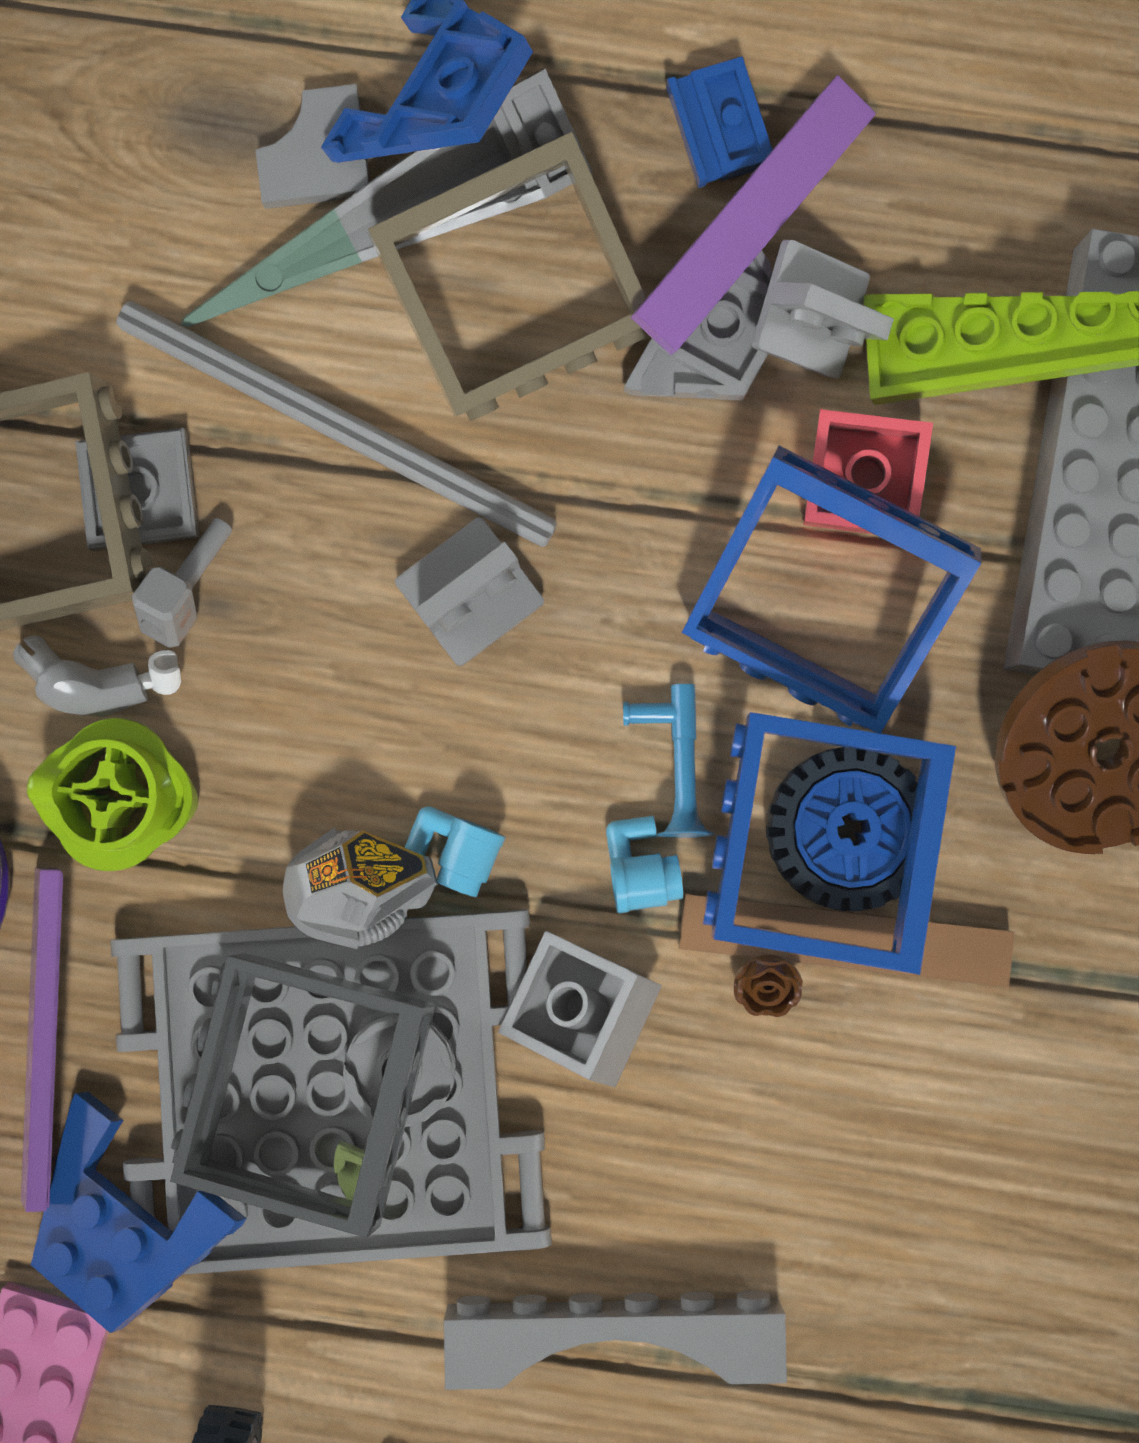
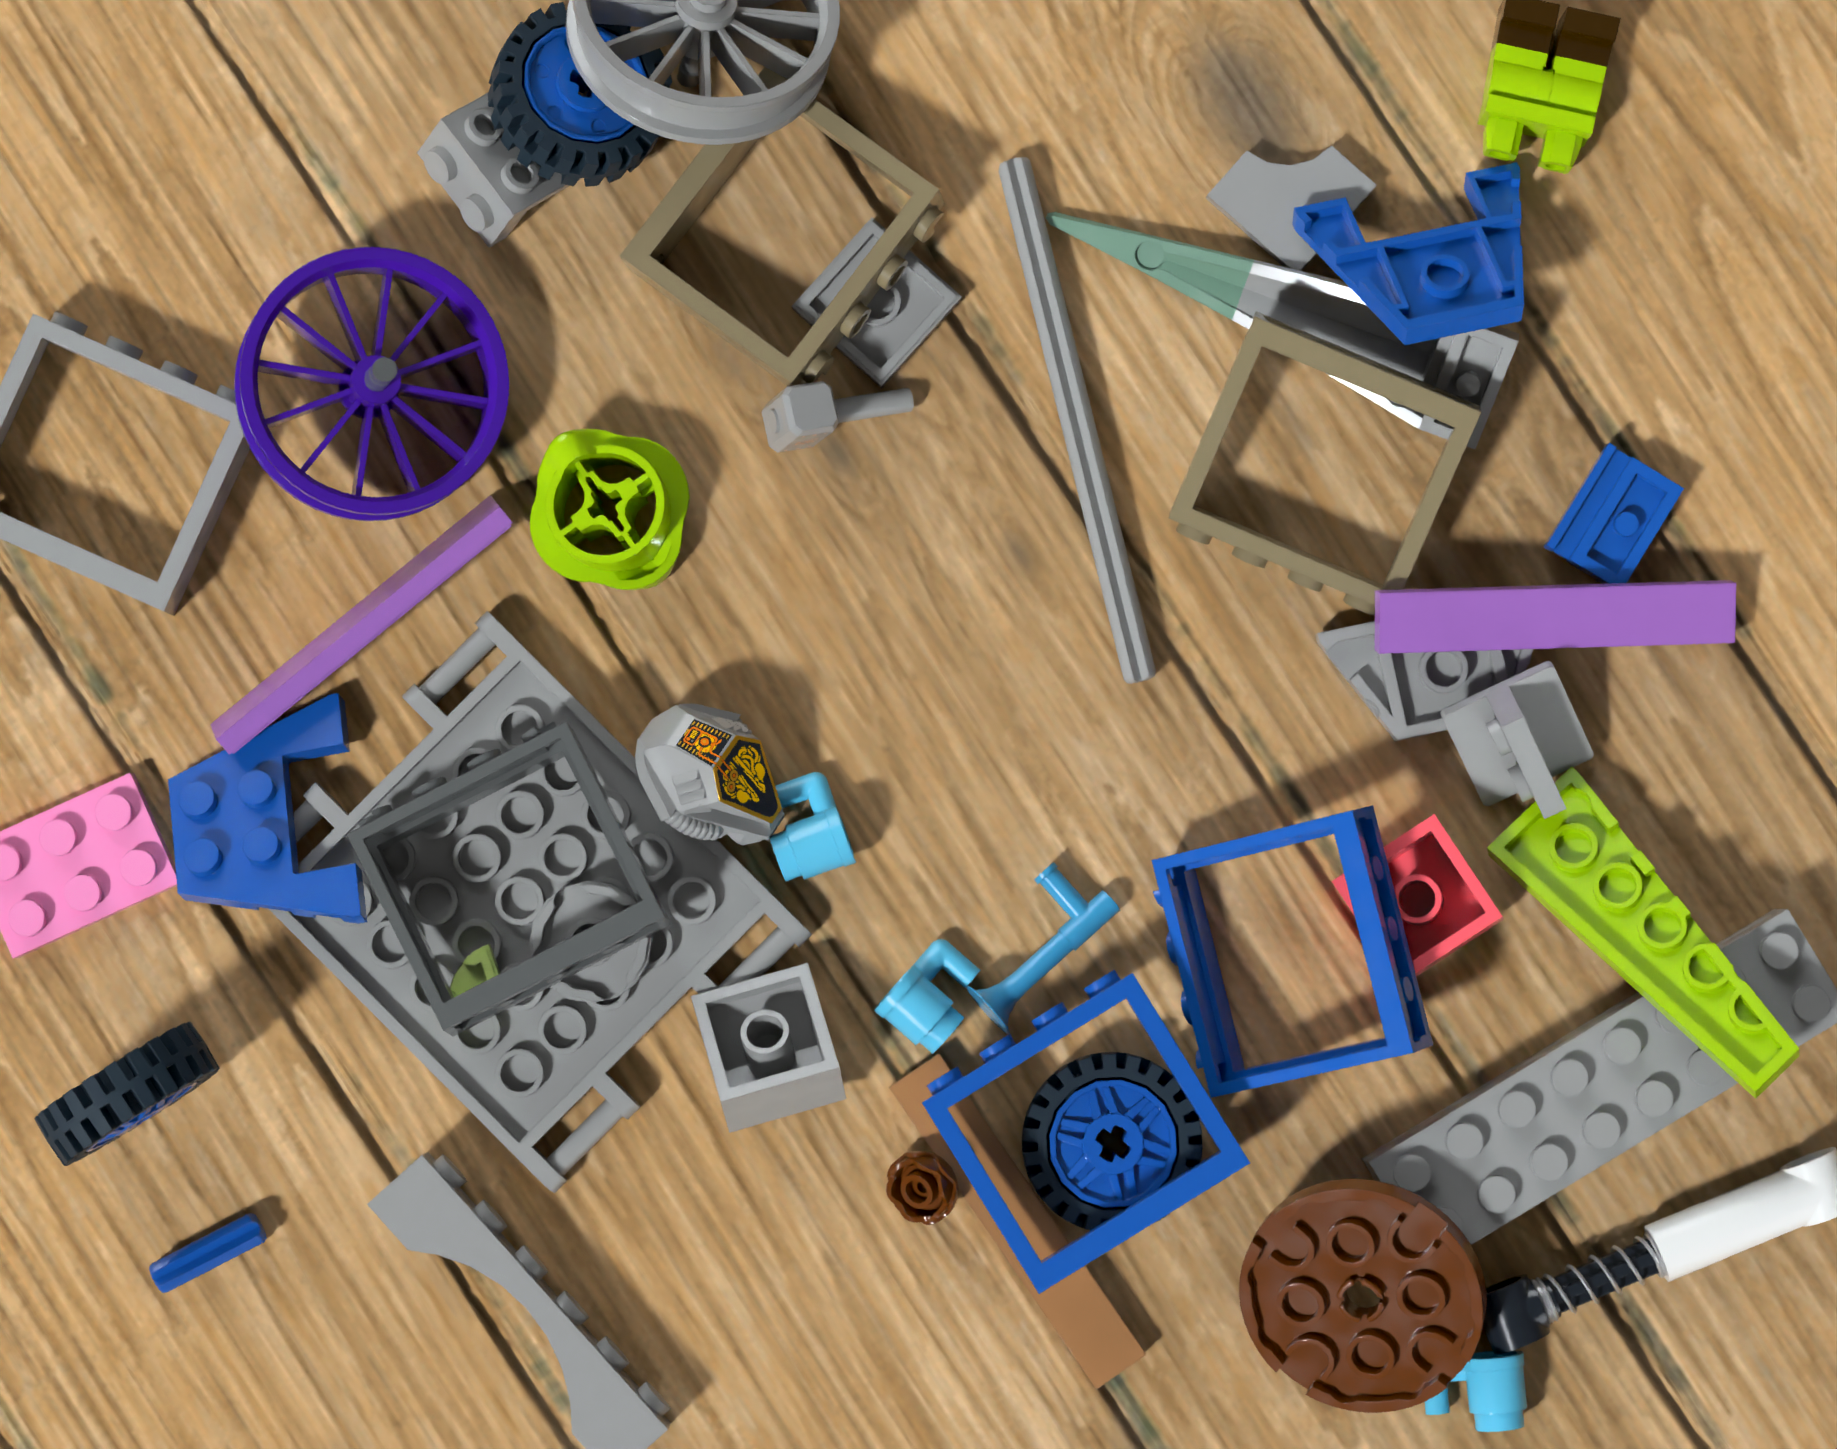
camera: 50 degrees right, 0 degrees up
light grey arm [13,635,181,717] -> none
light grey bracket [395,517,544,666] -> none

